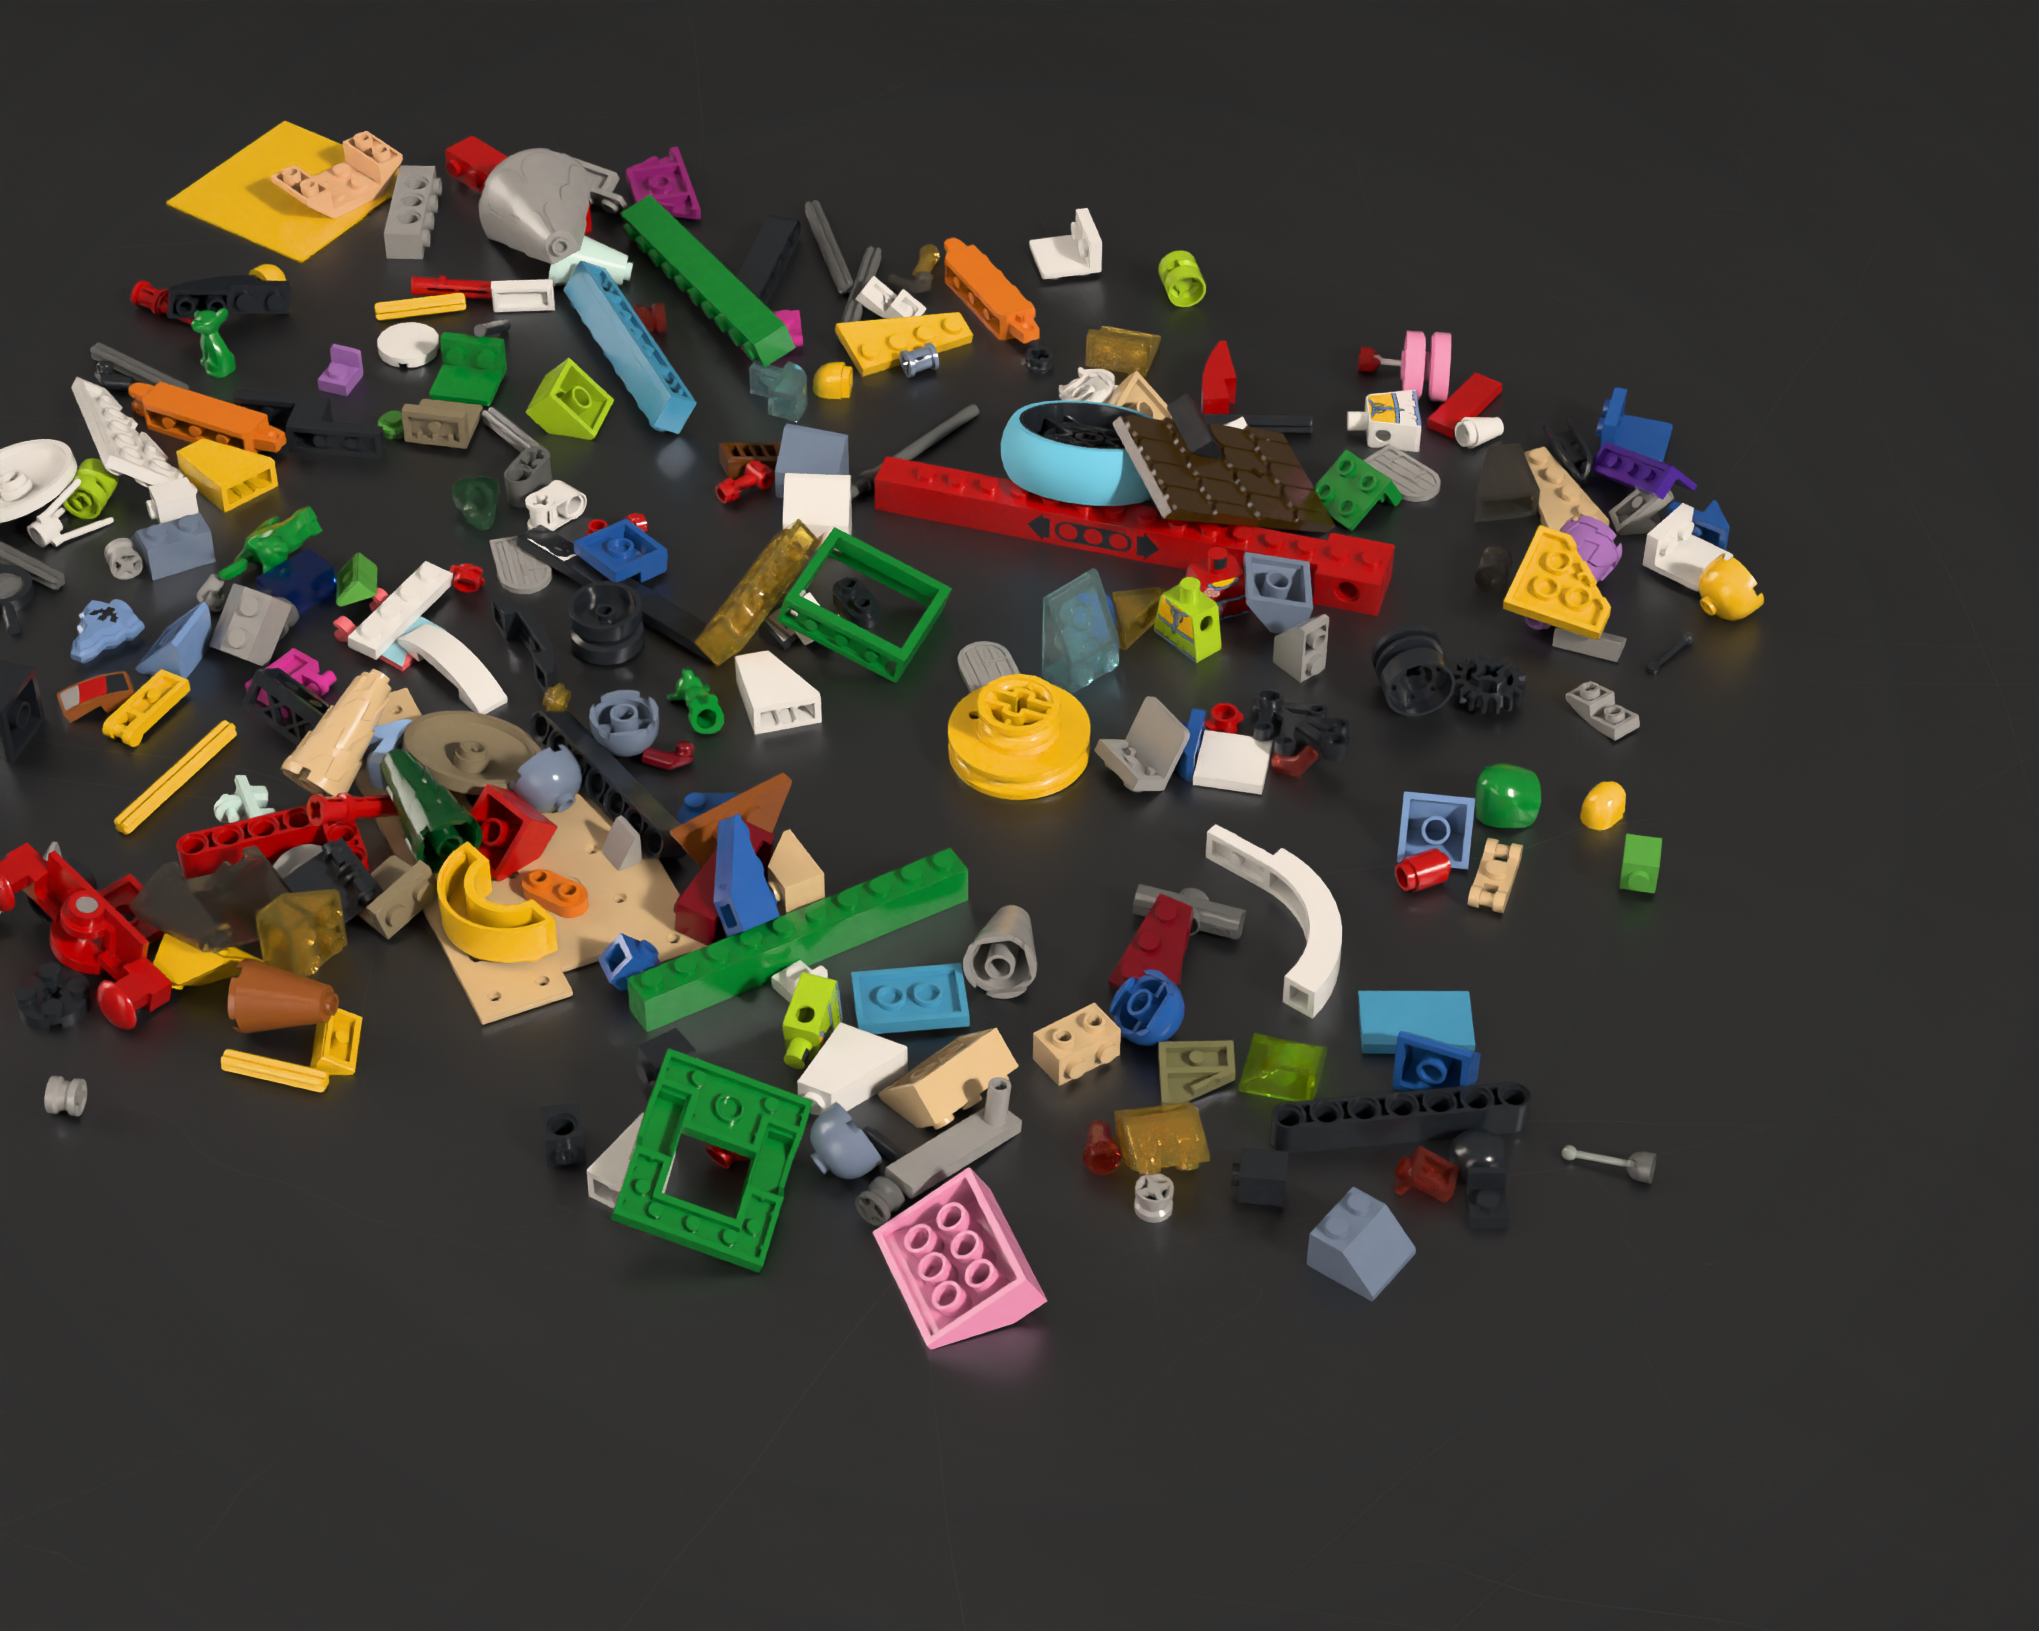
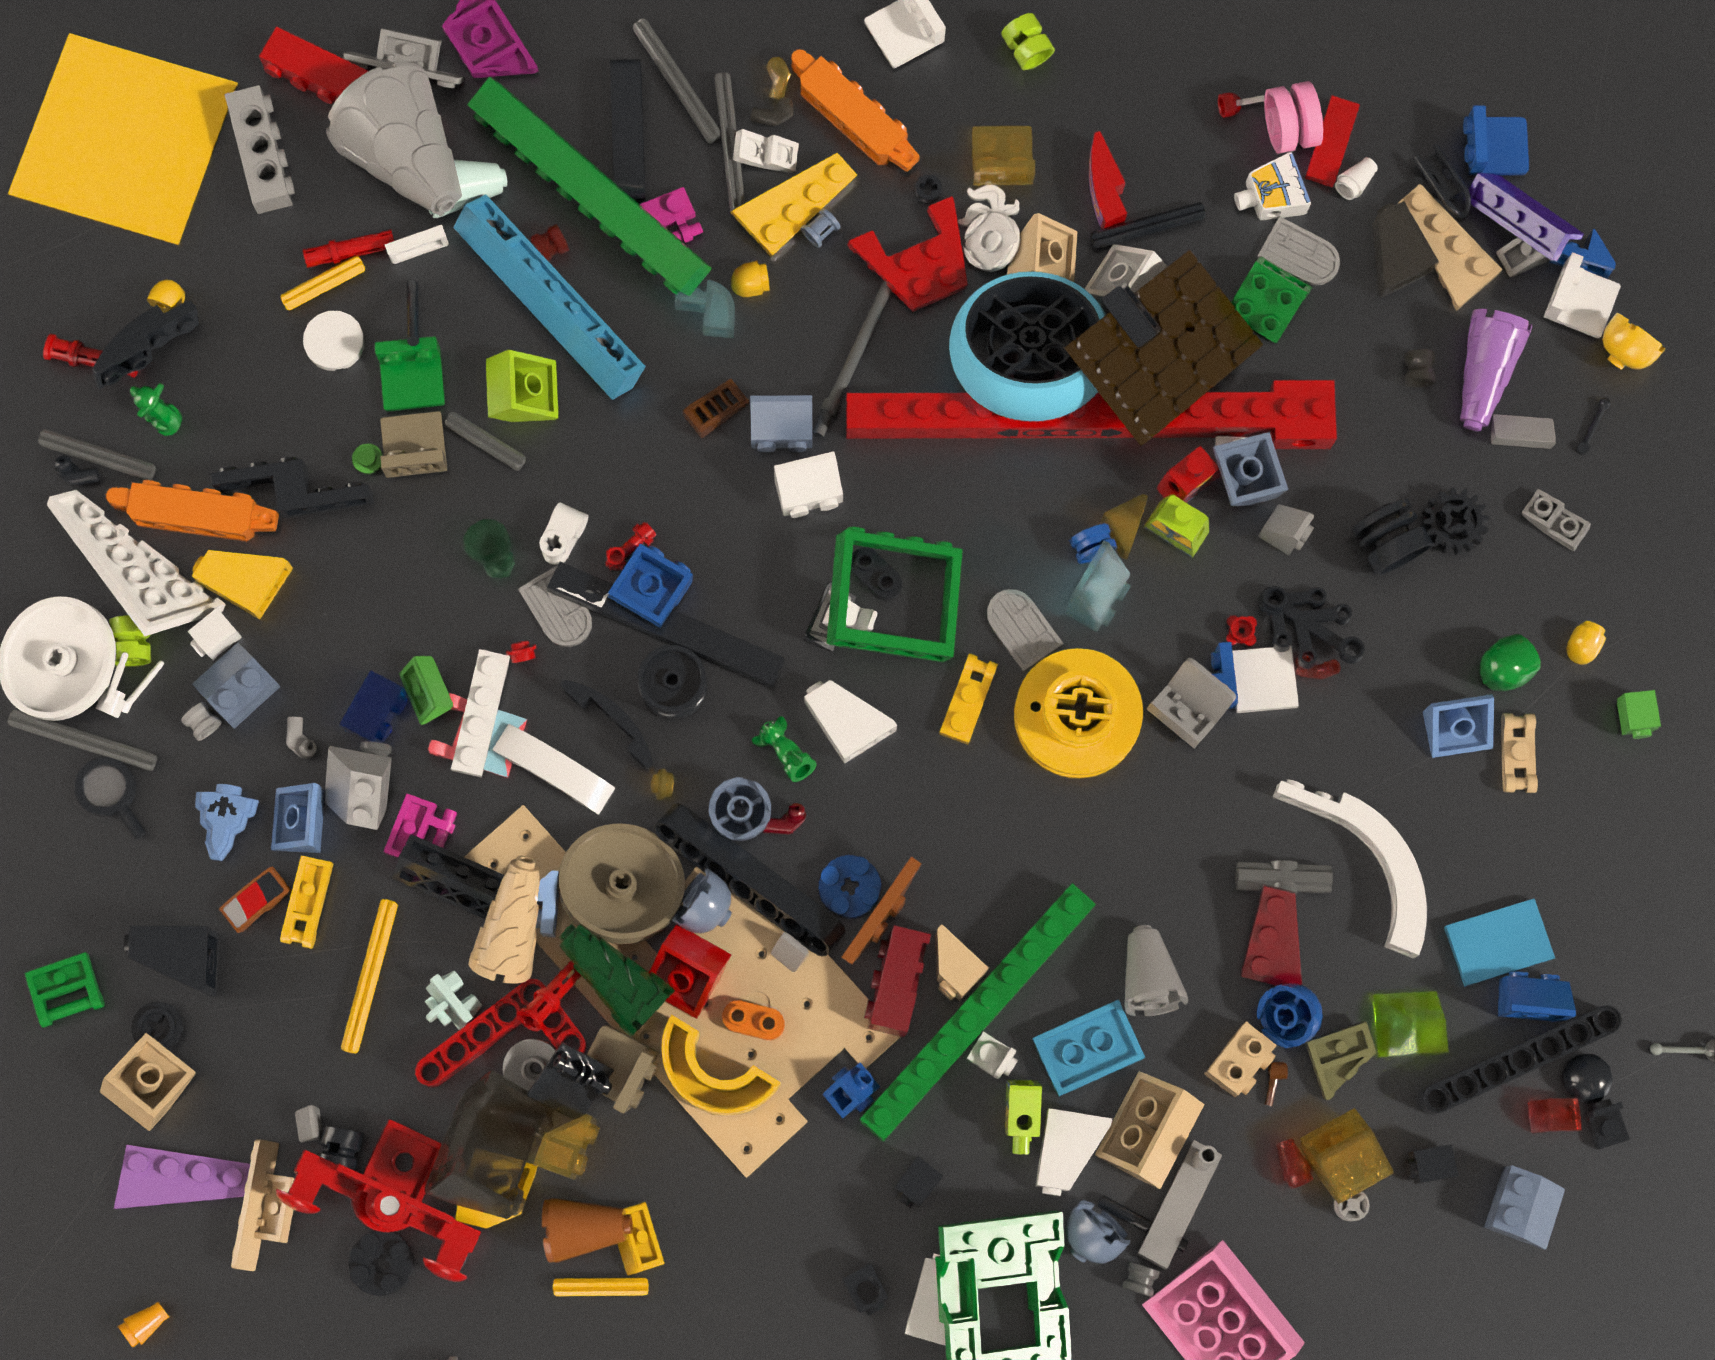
camera: 20 degrees left, 35 degrees up
green animal [218,506,323,581] -> none
light nougat slope [271,131,403,219] -> none
medium lavender bracket [317,344,364,396] -> none
dark grey beam [504,446,552,508] -> none
clear yellow brick [694,518,821,667] -> none
blue slope [714,813,780,937] -> none
red bar [715,460,775,503] -> none
red brick [1395,848,1451,892] -> none
yellow plate [1503,525,1611,641] -> none
none -> red wing [847,196,968,312]
none -> yellow plate [939,653,998,745]
none -> reddish brown hand [1265,1062,1288,1106]

